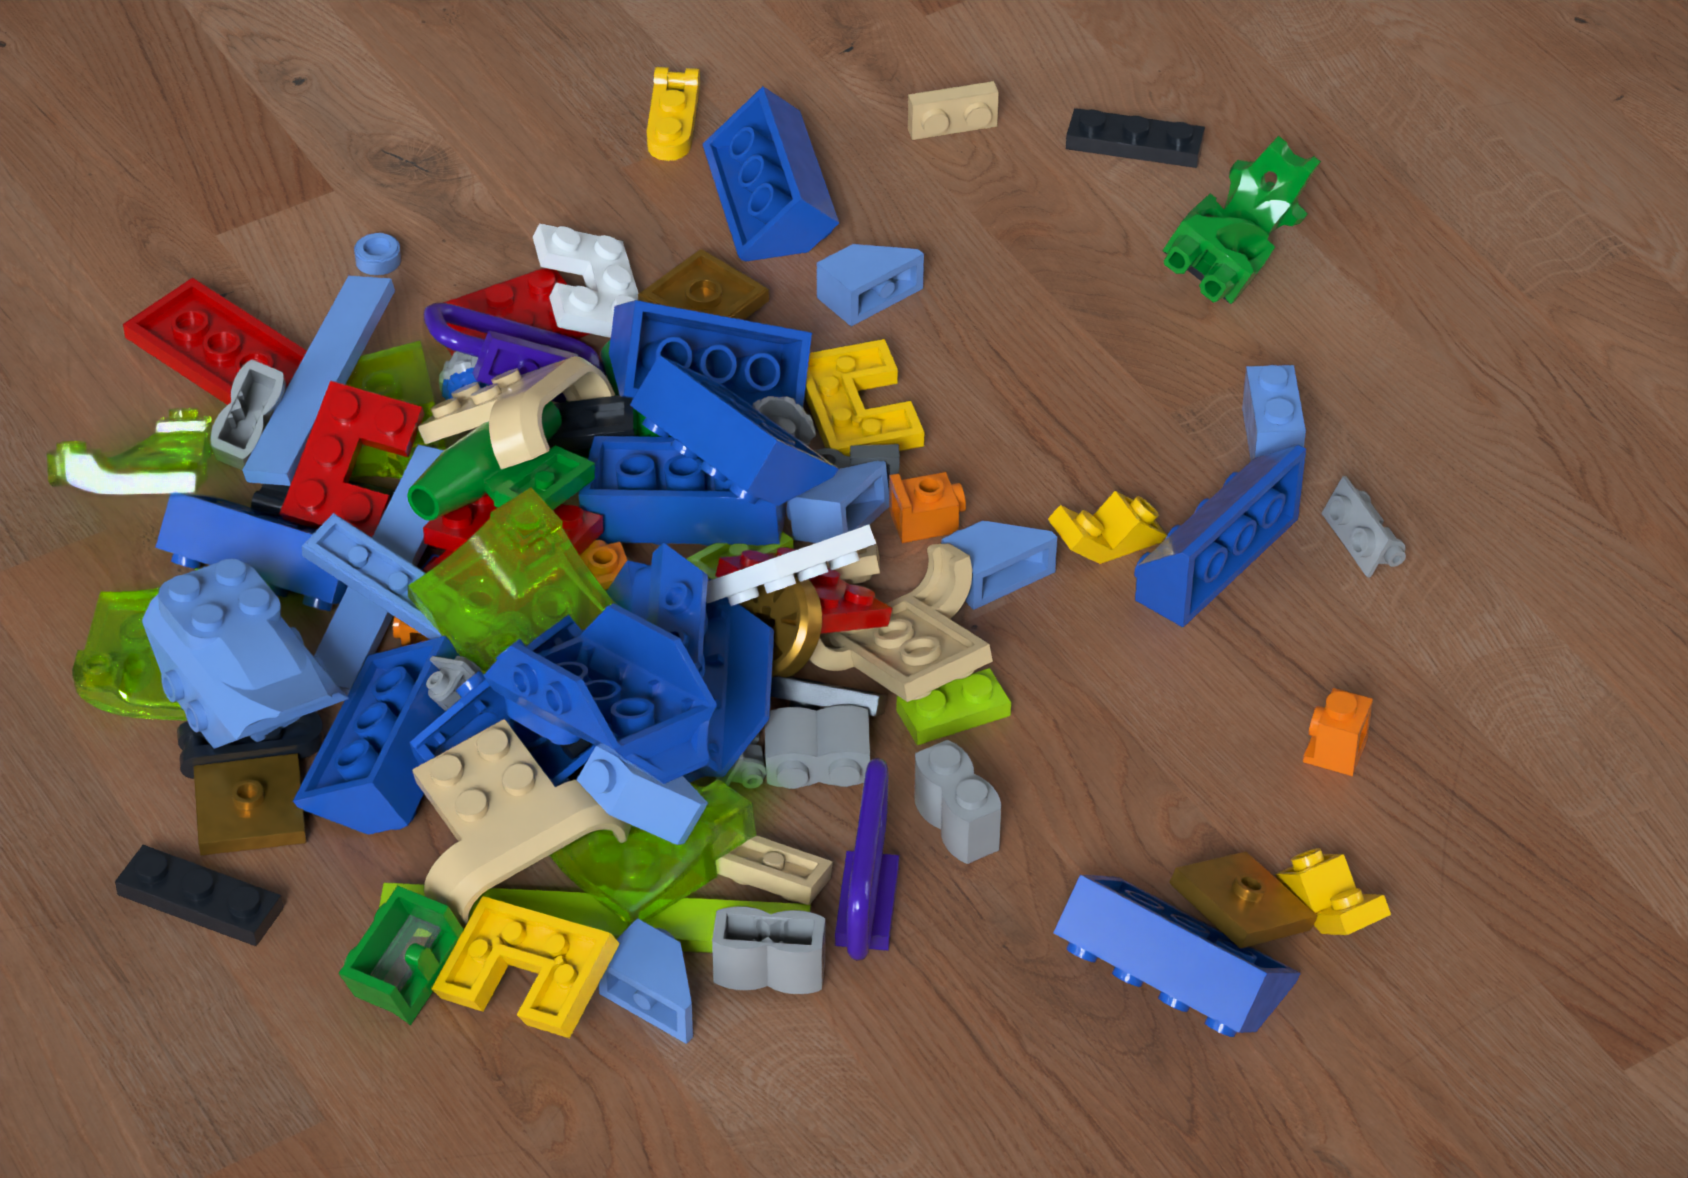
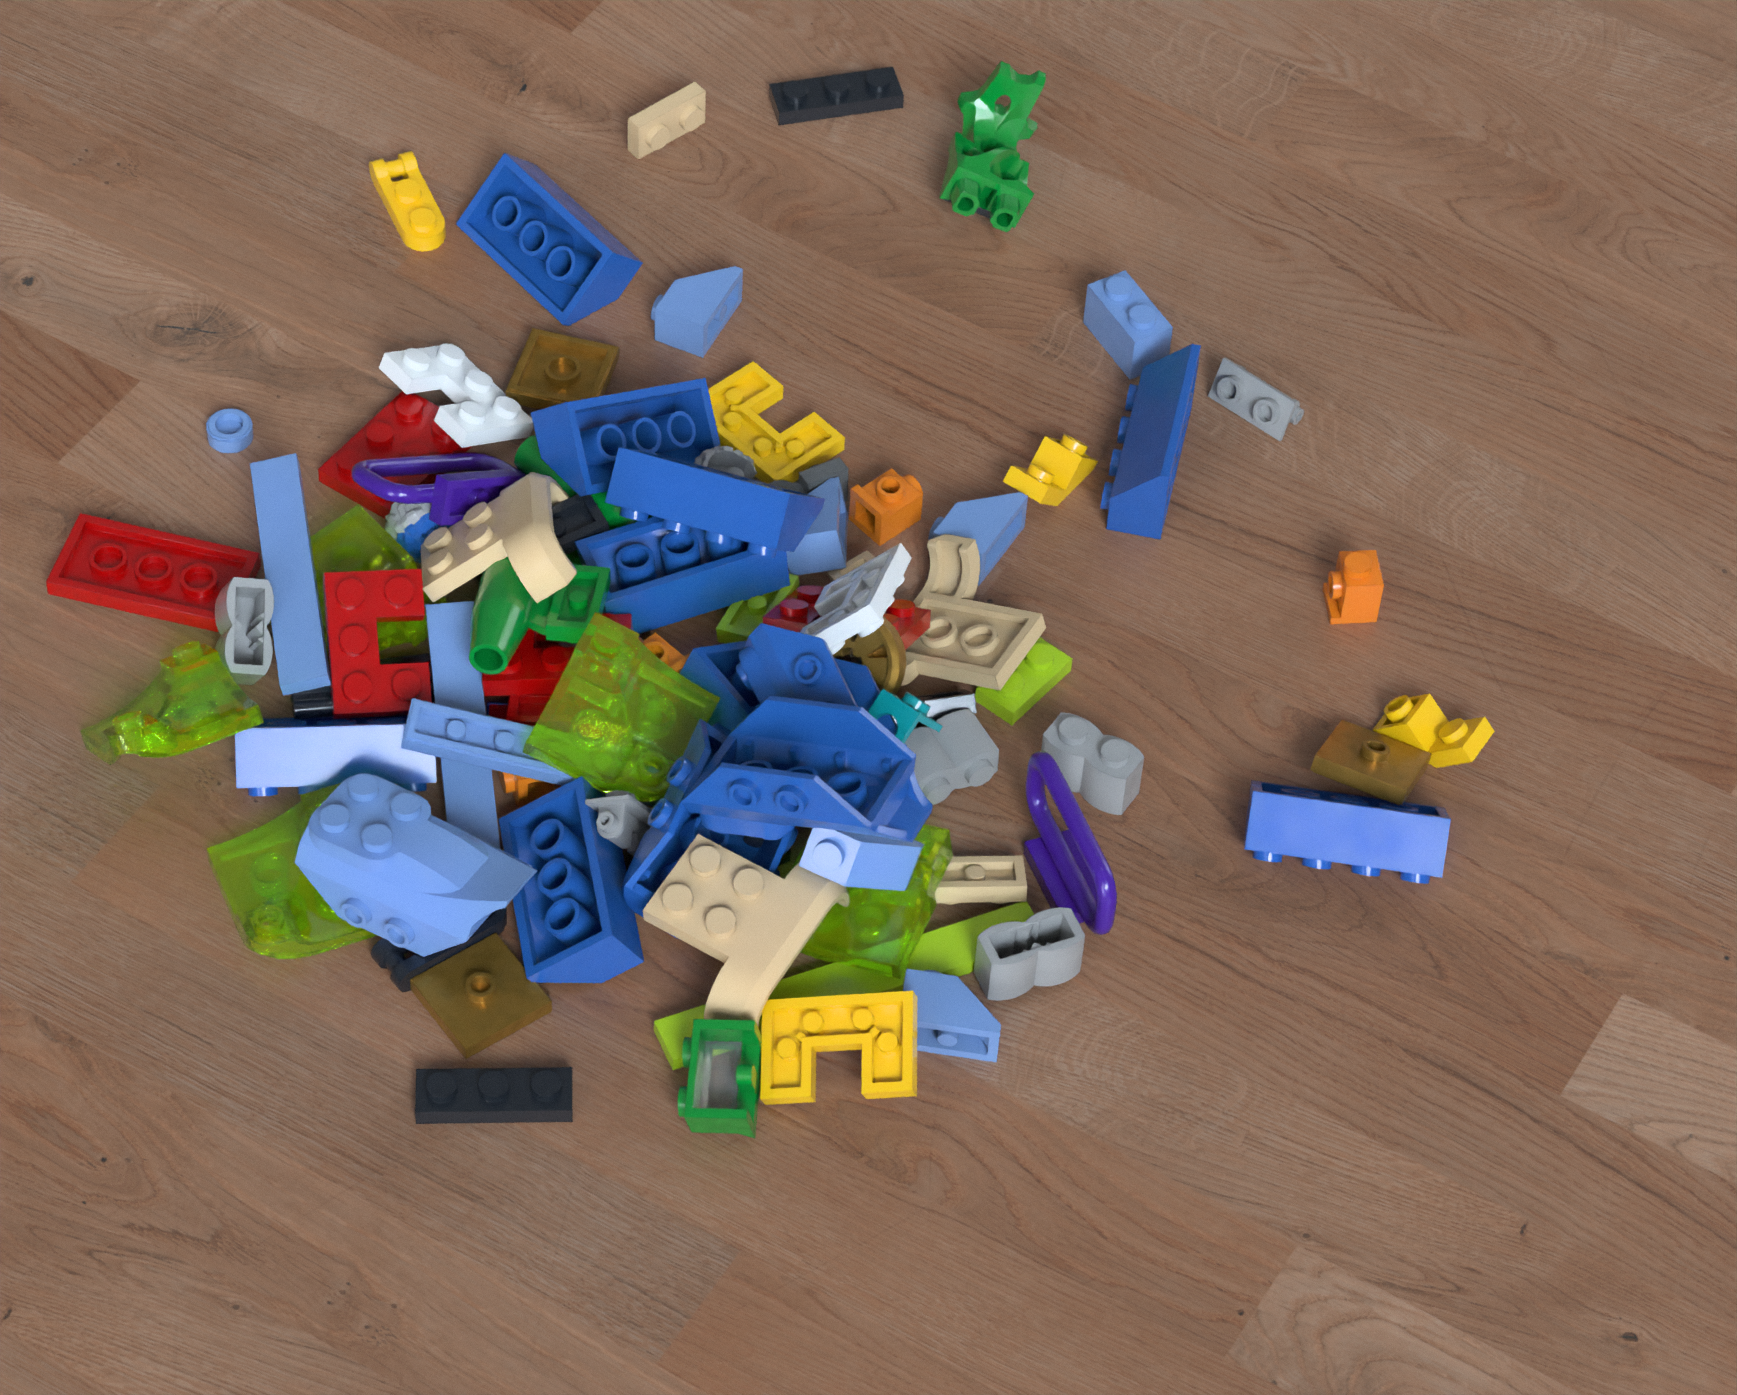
camera: 30 degrees left, 5 degrees up
none -> teal bracket [868,689,943,743]

